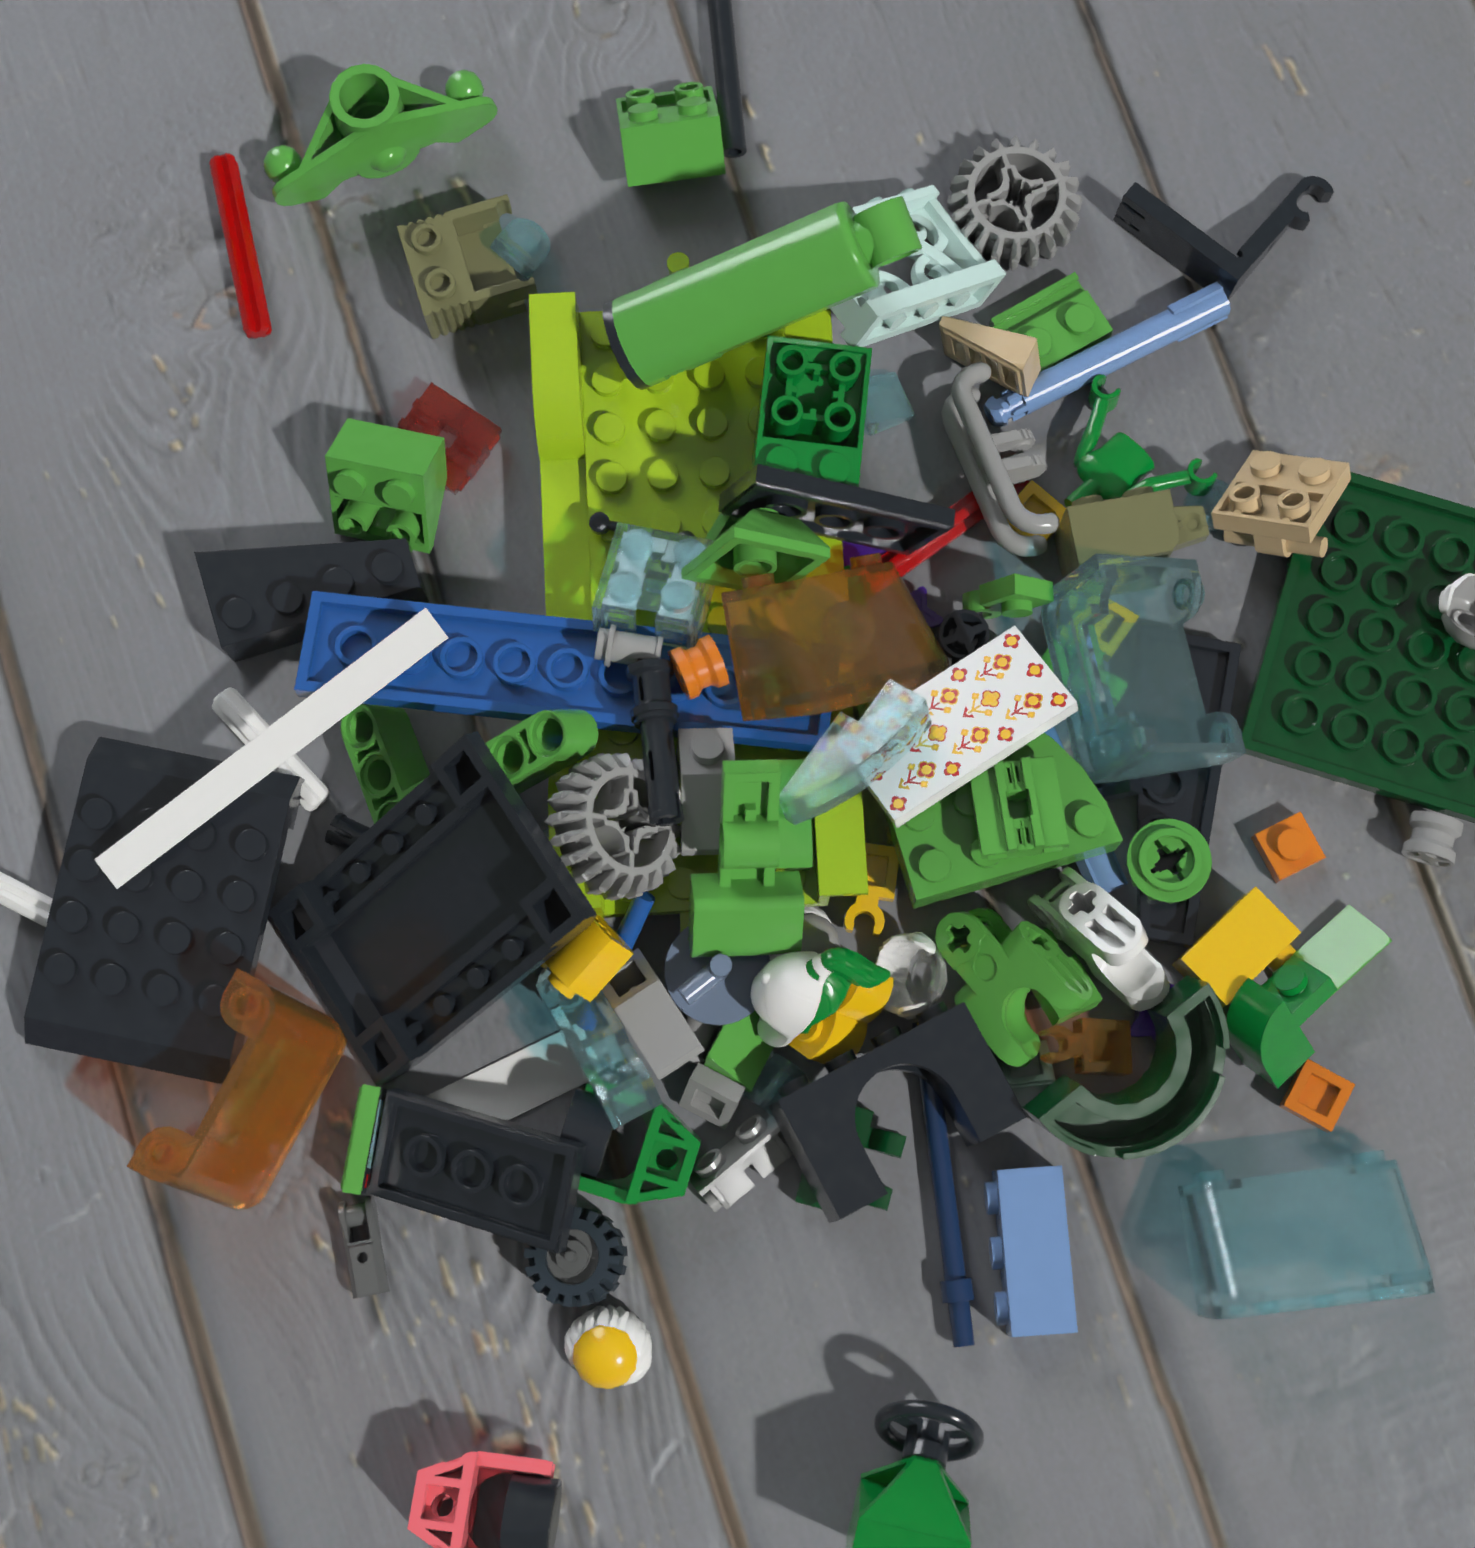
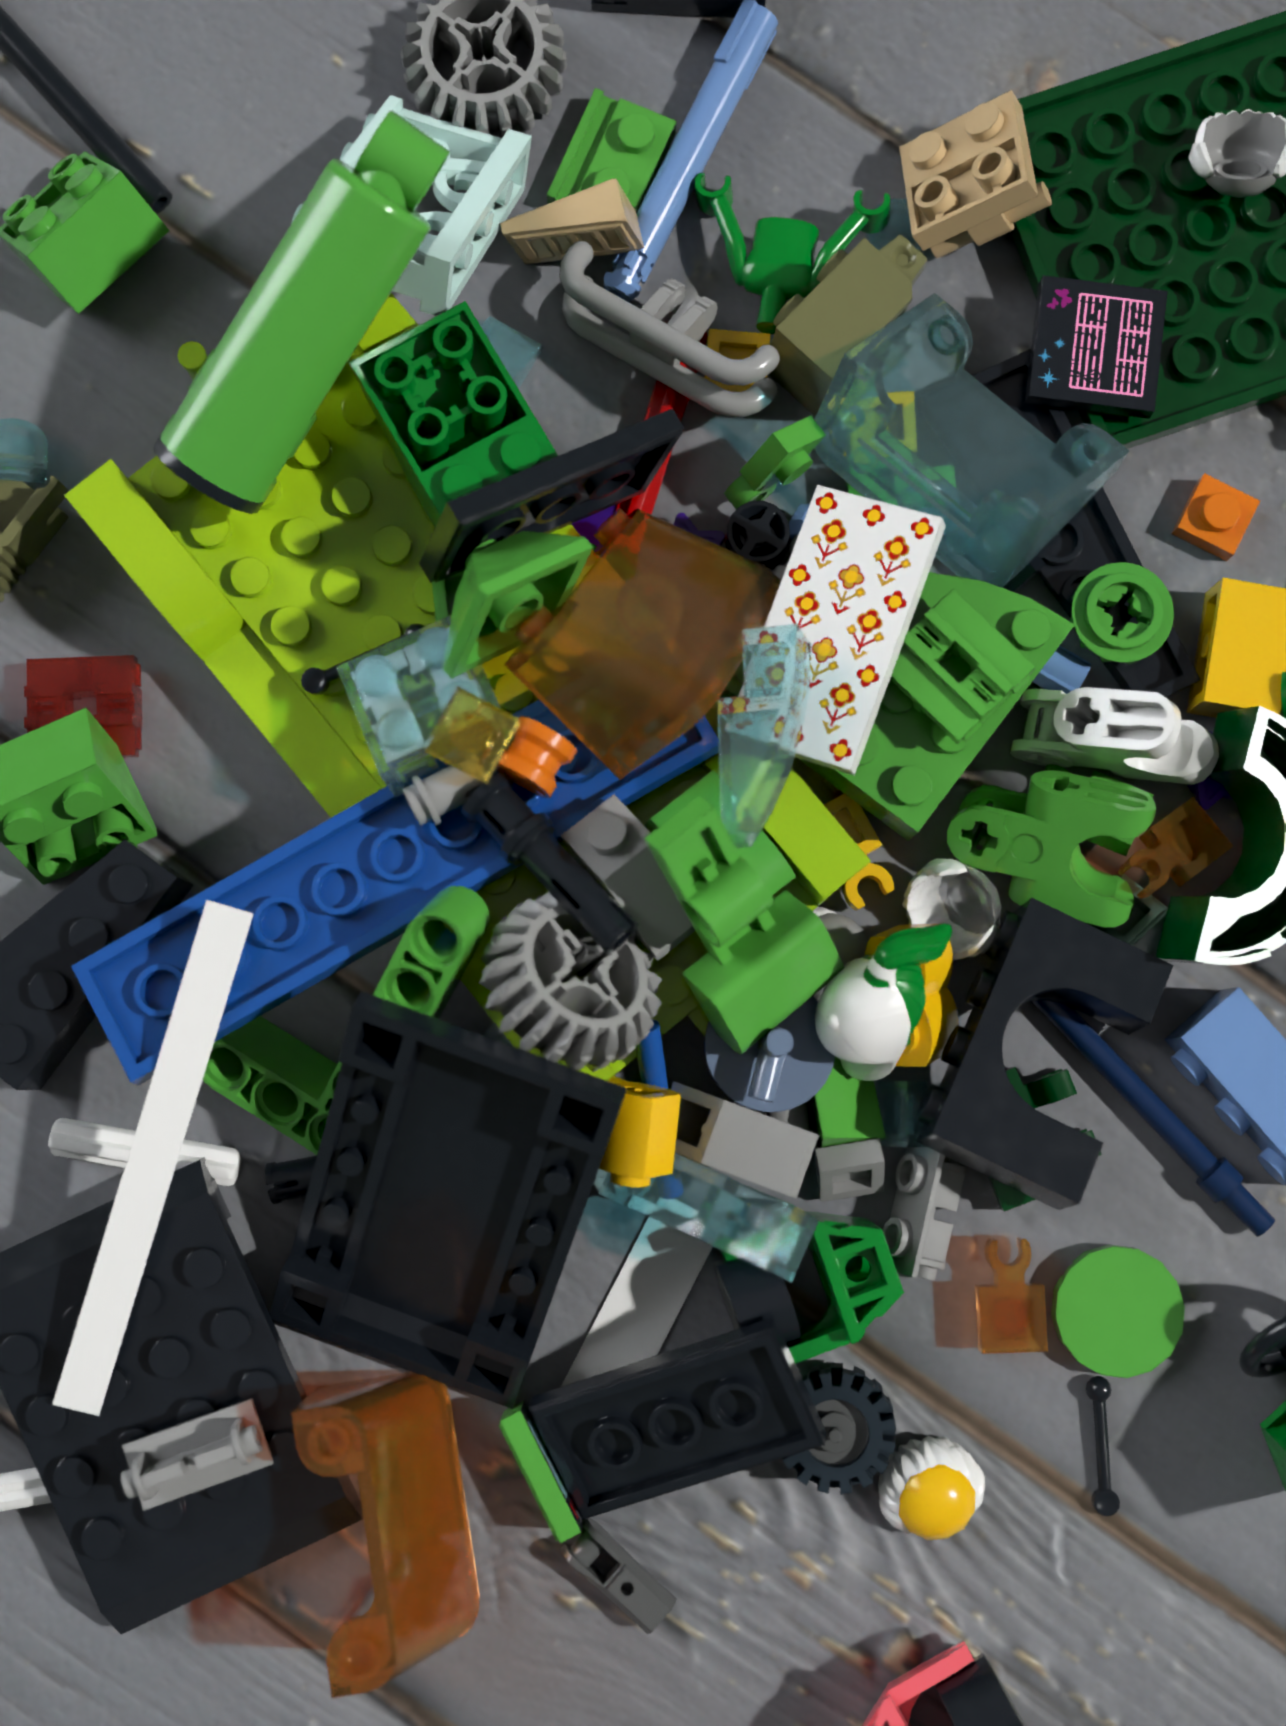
camera: 40 degrees left, 5 degrees up
none -> light grey hinge [121,1398,274,1511]
none -> clear yellow plate [424,686,520,784]
none -> clear orange plate [975,1237,1048,1354]
none -> black tile [1025,275,1168,419]
none -> bright green tile [1051,1244,1185,1378]
none -> black hinge [1086,1376,1120,1516]

